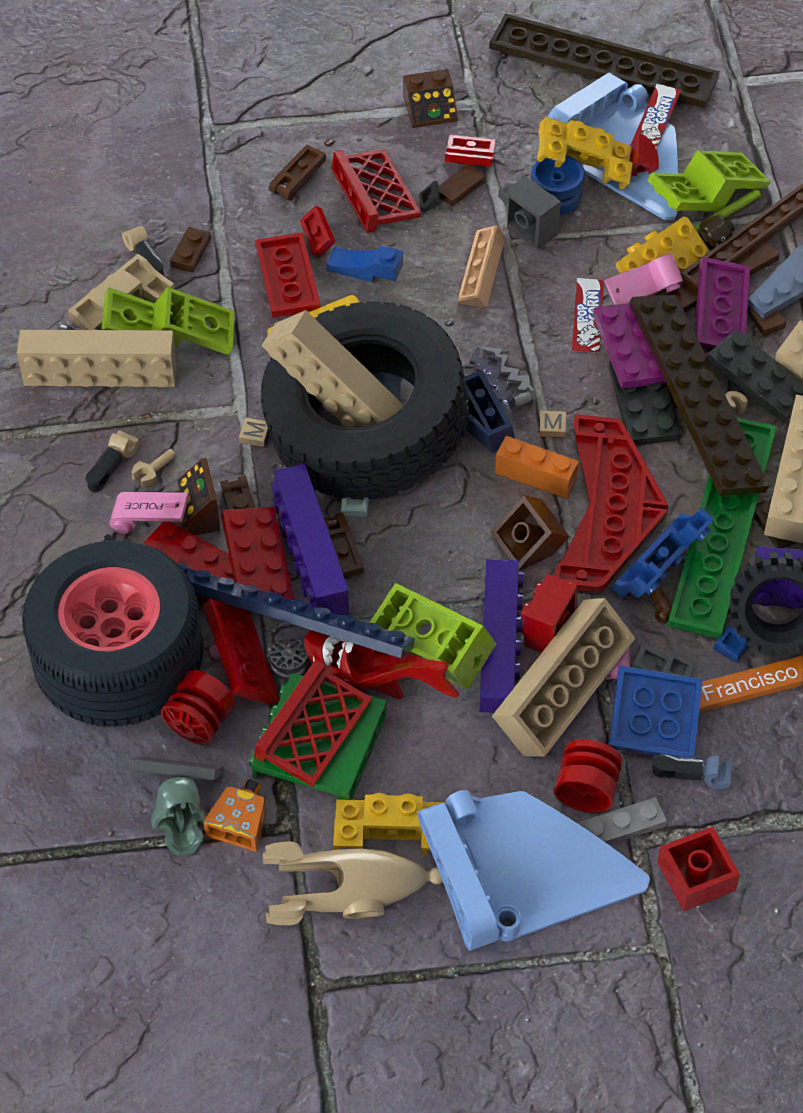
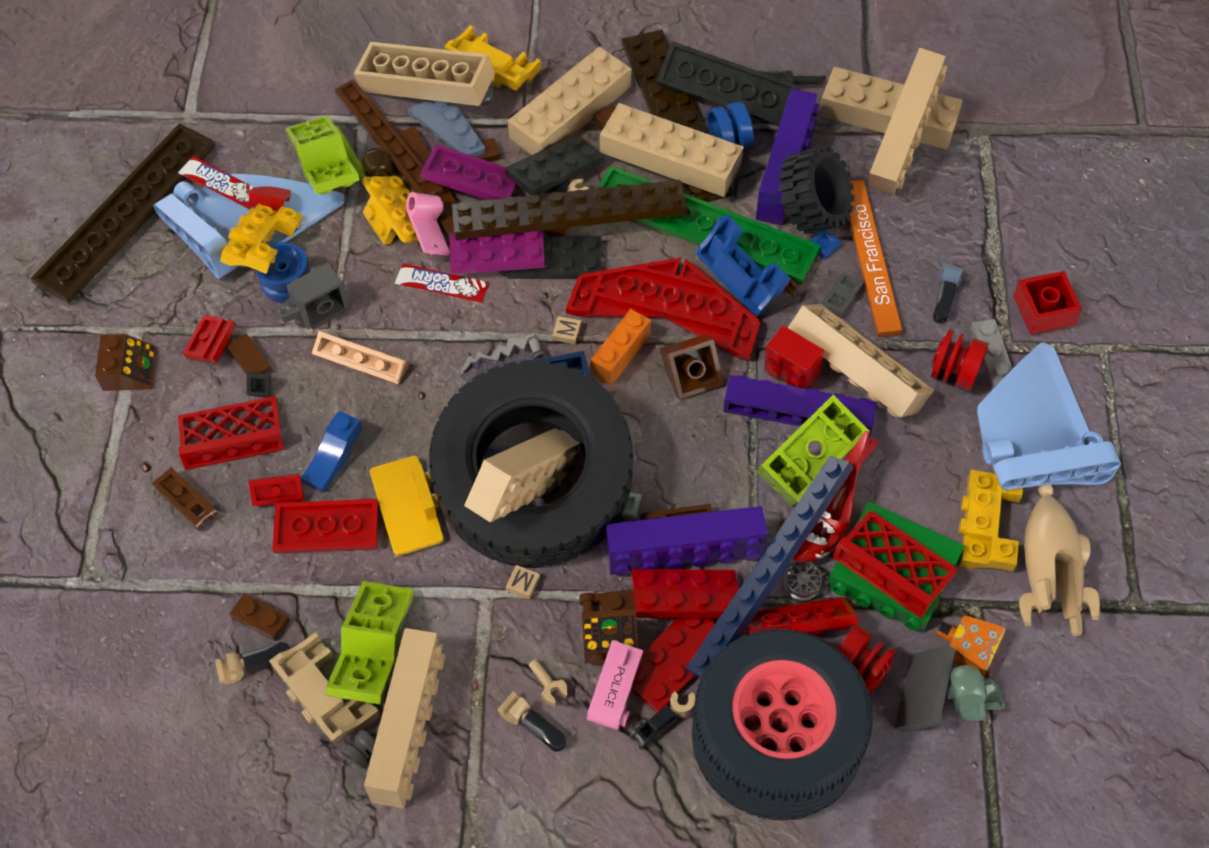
camera: 80 degrees left, 5 degrees up
blue plate [609,665,703,758] -> none

